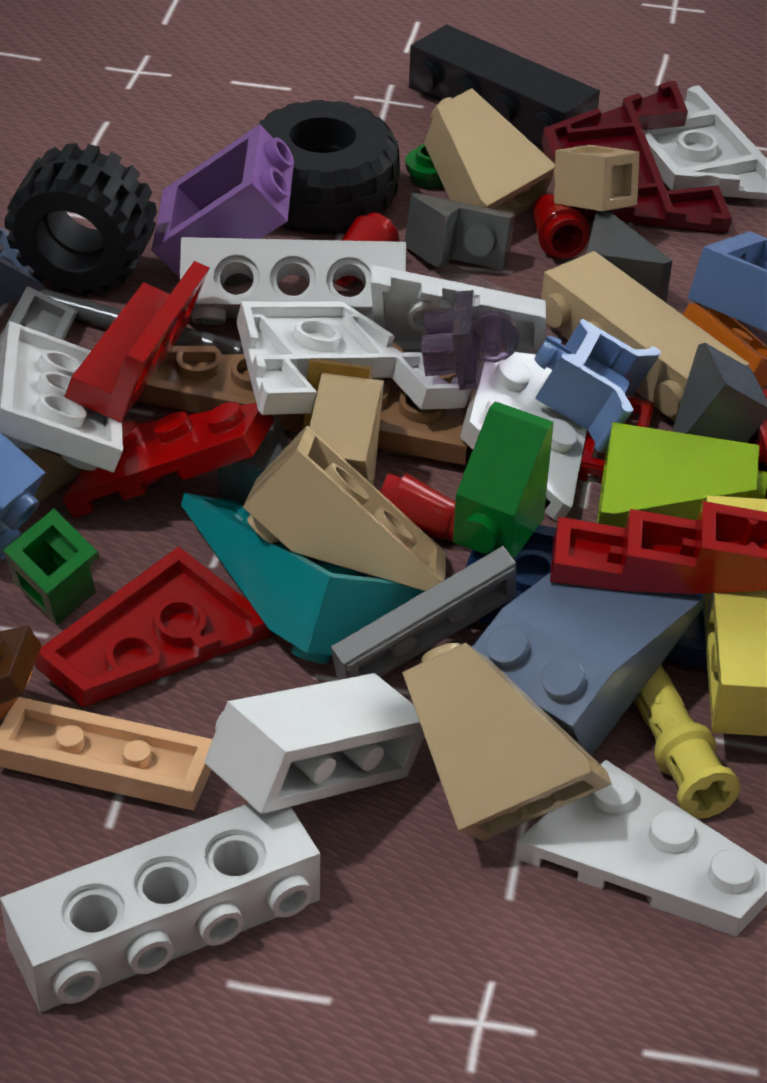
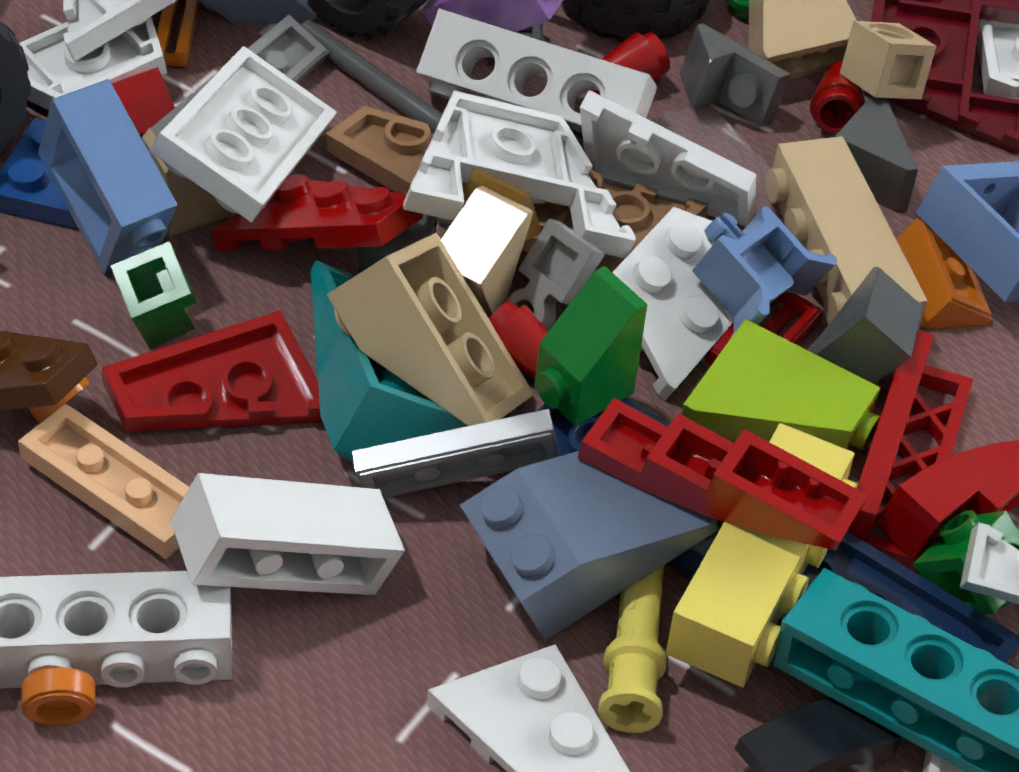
camera: 20 degrees right, 5 degrees up
red fence [64,261,210,423] -> none
tan slope [402,643,612,841] -> none
clear purple hips [421,290,519,390] -> none
none -> orange tile [21,667,96,726]
none -> light grey plate [506,218,605,331]

